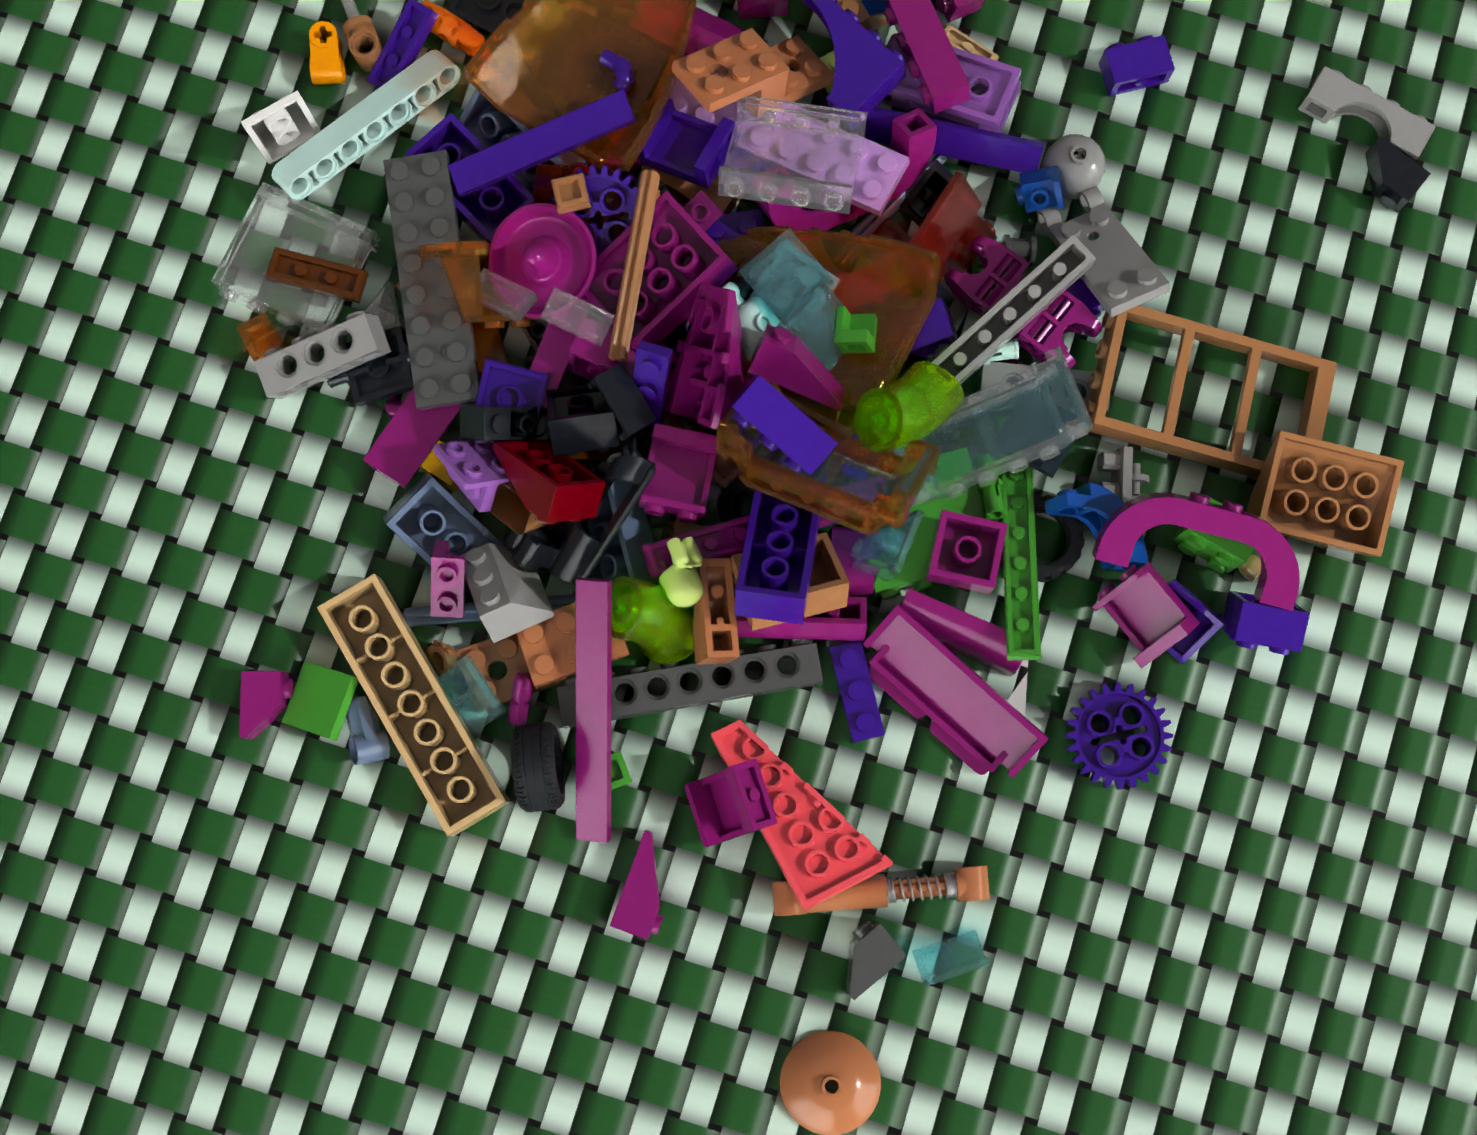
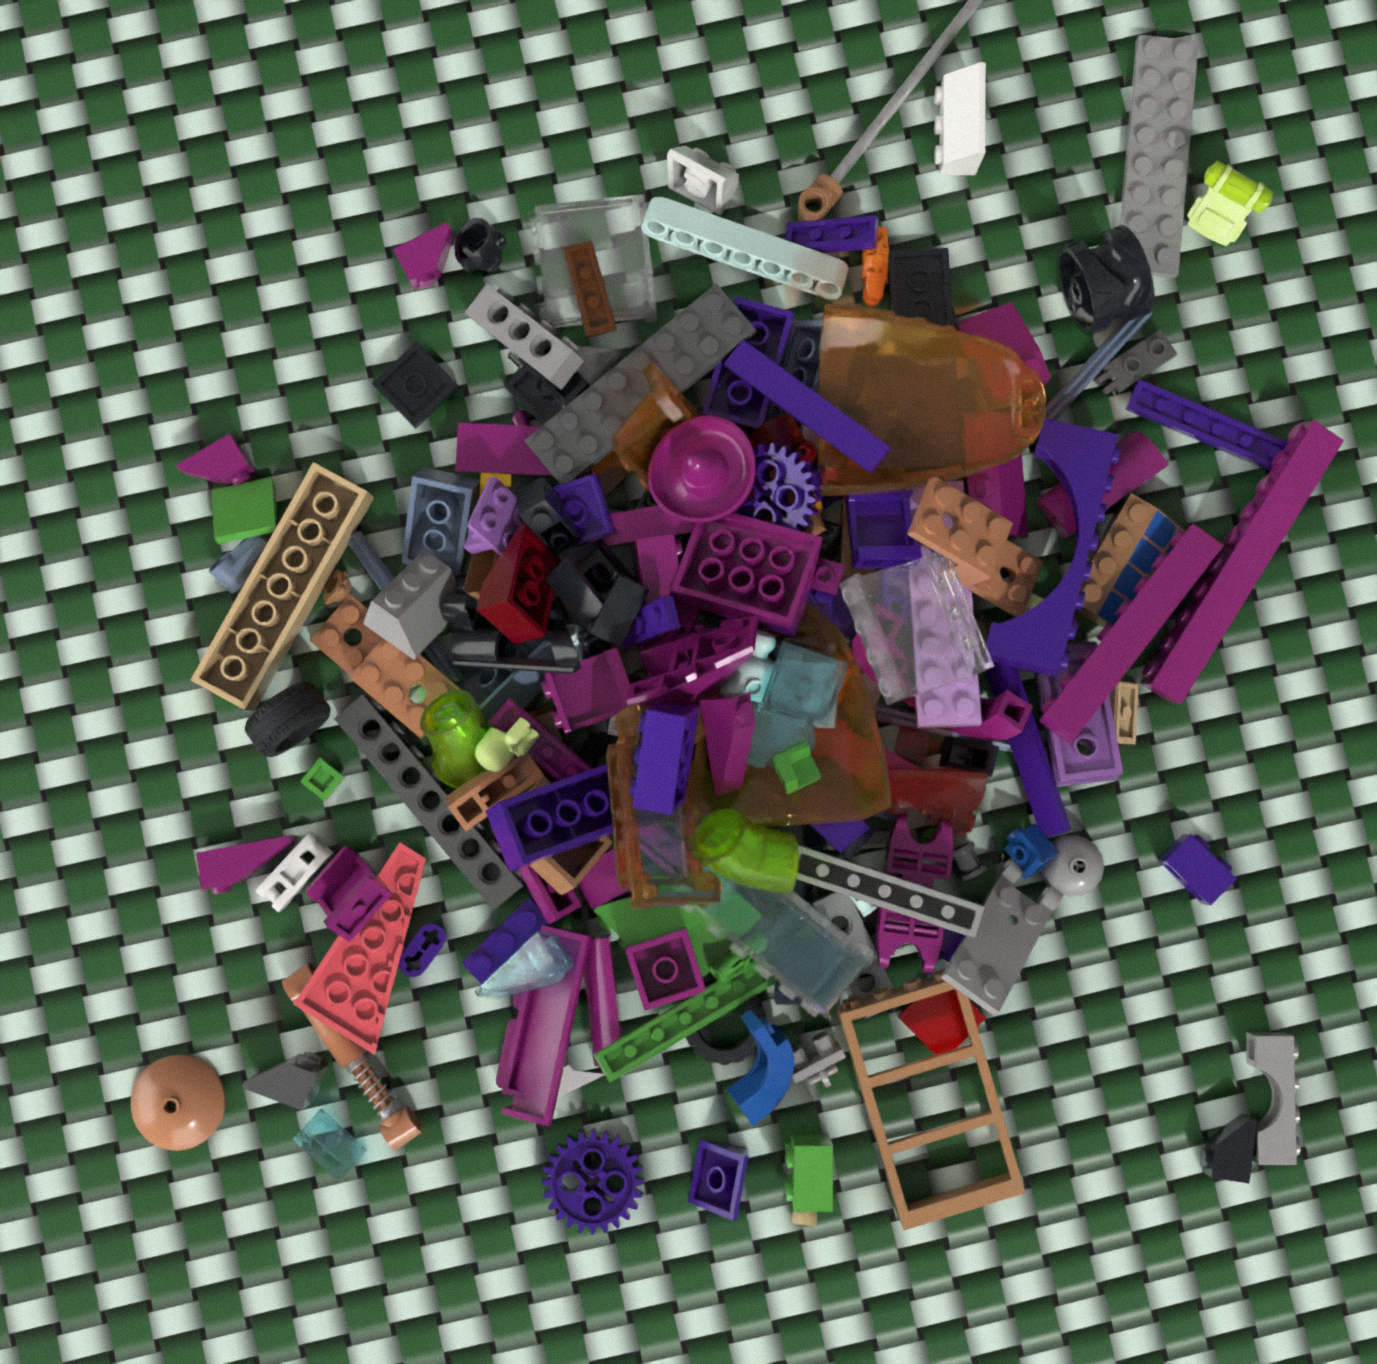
camera: 60 degrees right, 5 degrees up
clear orange panel [236,312,286,361] -> none
light orange piece [309,21,346,86] -> none
magenta bracket [430,540,465,618] -> none
clear light blue panel [439,656,507,732] -> none
clear tile [465,268,538,322] -> none
magenta piece [508,672,533,726] -> none
clear tile [541,287,615,347] -> none
medium nougat tile [551,173,591,214] -> none
magenta tile [576,578,612,843] -> none
dark purple arm [599,49,635,92] -> none
medium nougat axle [608,170,660,362] -> none
clear light blue slope [850,509,924,582] -> none
magenta arch [1092,492,1300,611] -> none
magenta panel [1092,562,1200,669] -> none
dark purple brick [1221,590,1310,655] -> none
medium nougat slope [1247,430,1405,557] -> none
none -> white plate [256,832,334,913]
none -> black plate [372,342,460,429]
none -> magenta slope [393,222,454,290]
none -> dark purple beam [399,923,447,977]
none -> black helmet [455,218,507,273]
none -> clear light blue slope [475,931,573,999]
none -> red tile [897,989,986,1055]

